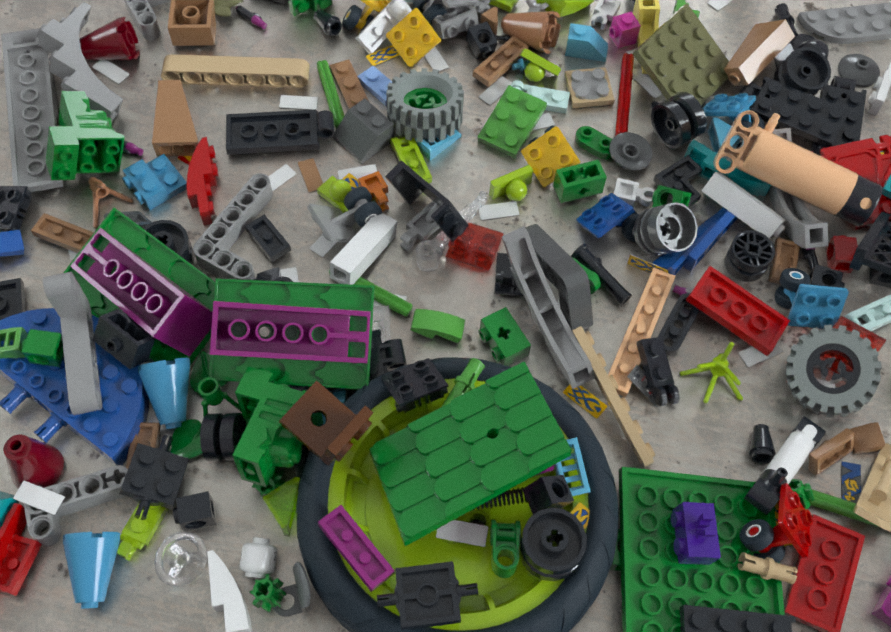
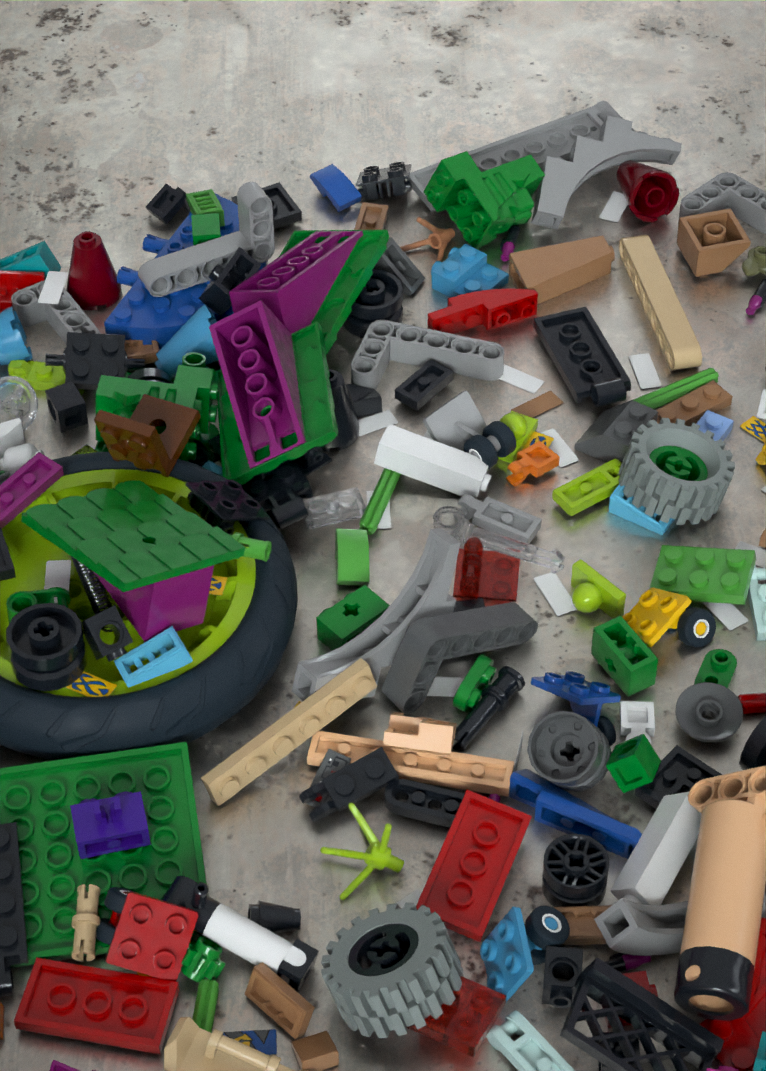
camera: 80 degrees right, 15 degrees down
black panel [385,160,469,242] -> none
none -> light nougat slope [383,711,457,754]

